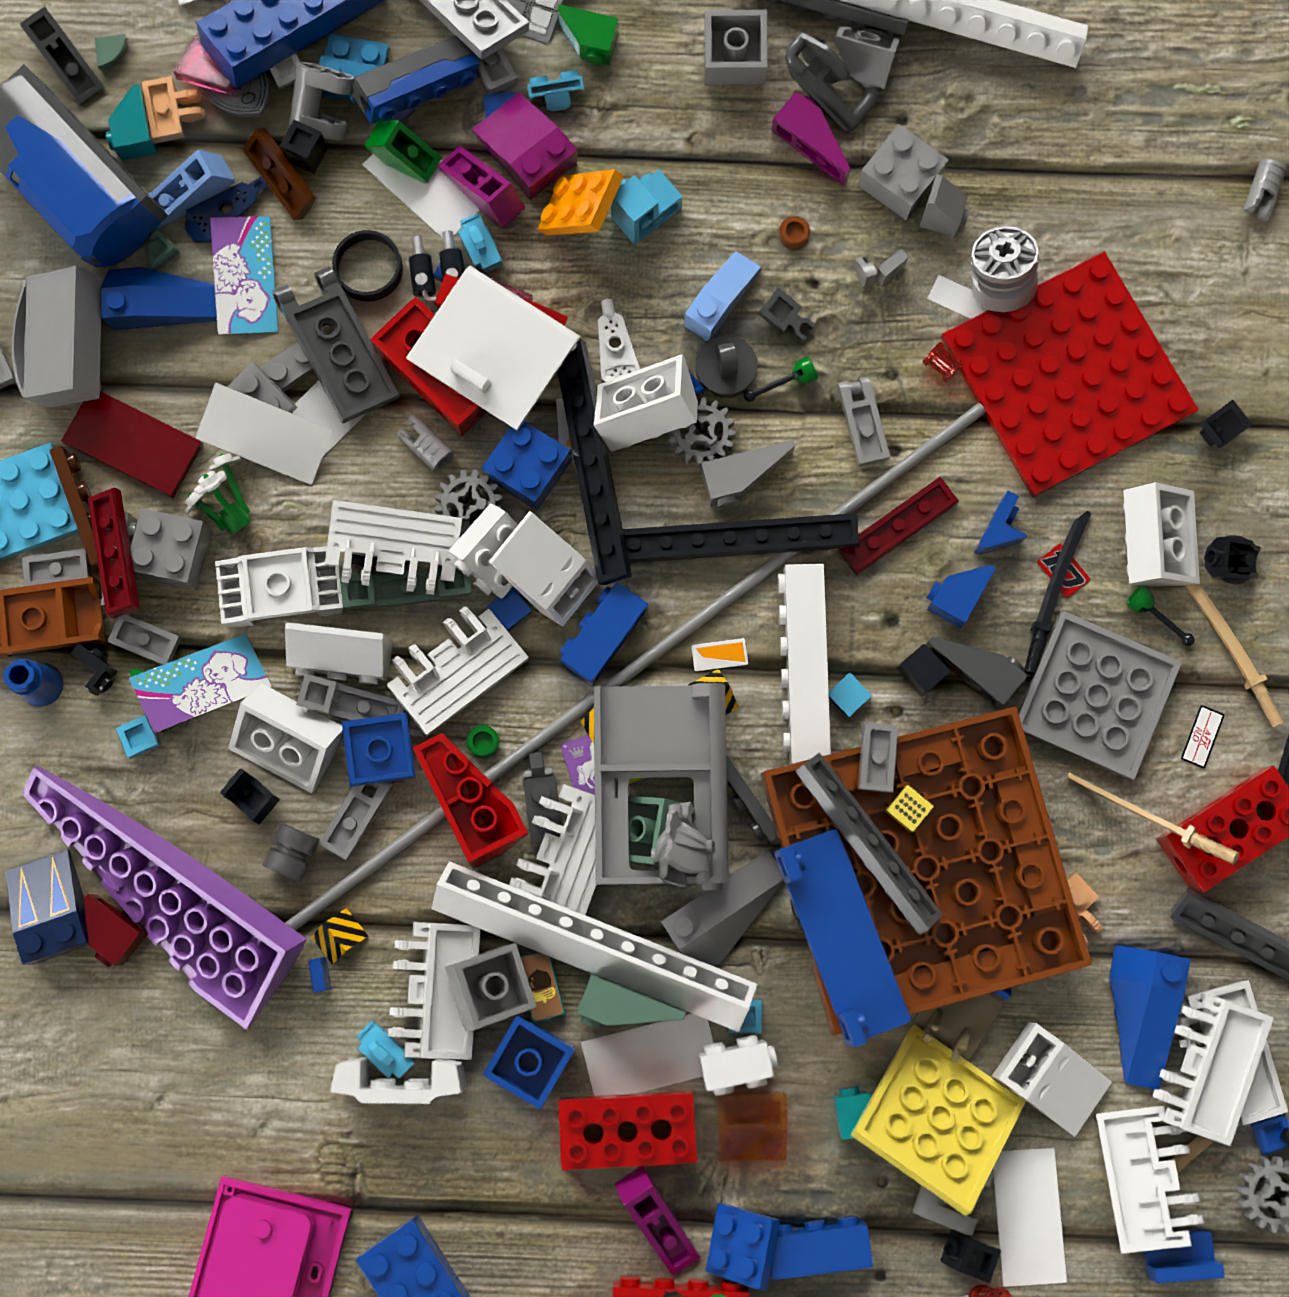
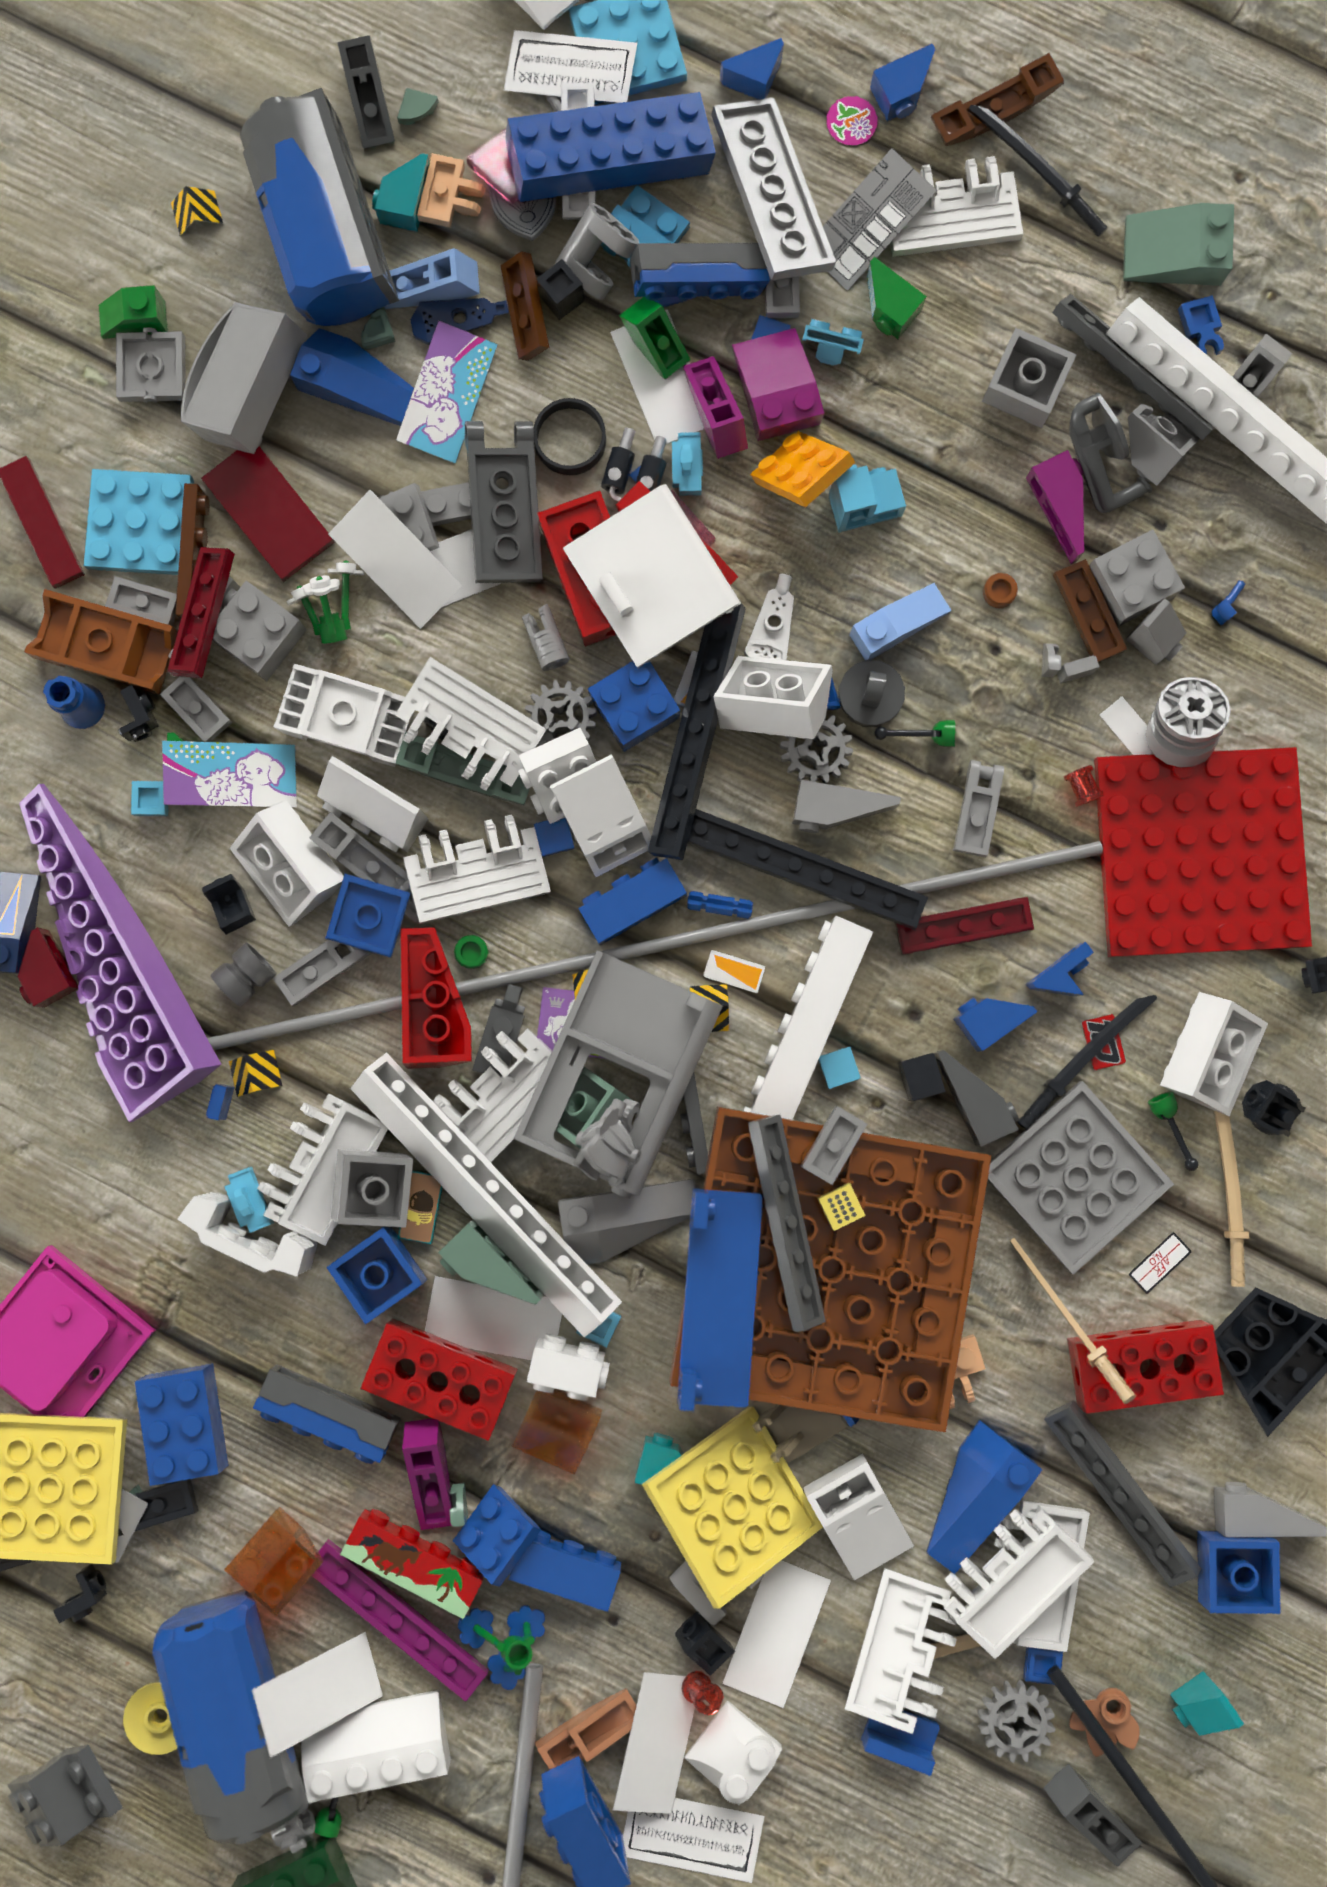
camera: 25 degrees right, 5 degrees up
dark grey plate [757,287,816,343] -> none
none -> dark grey piece [253,1364,401,1464]
none -> sand green tile [450,1483,468,1527]
none -> blue axle [687,891,753,919]
none -> reddish brown plate [1053,559,1127,663]
none -> blue hand [1212,580,1245,625]

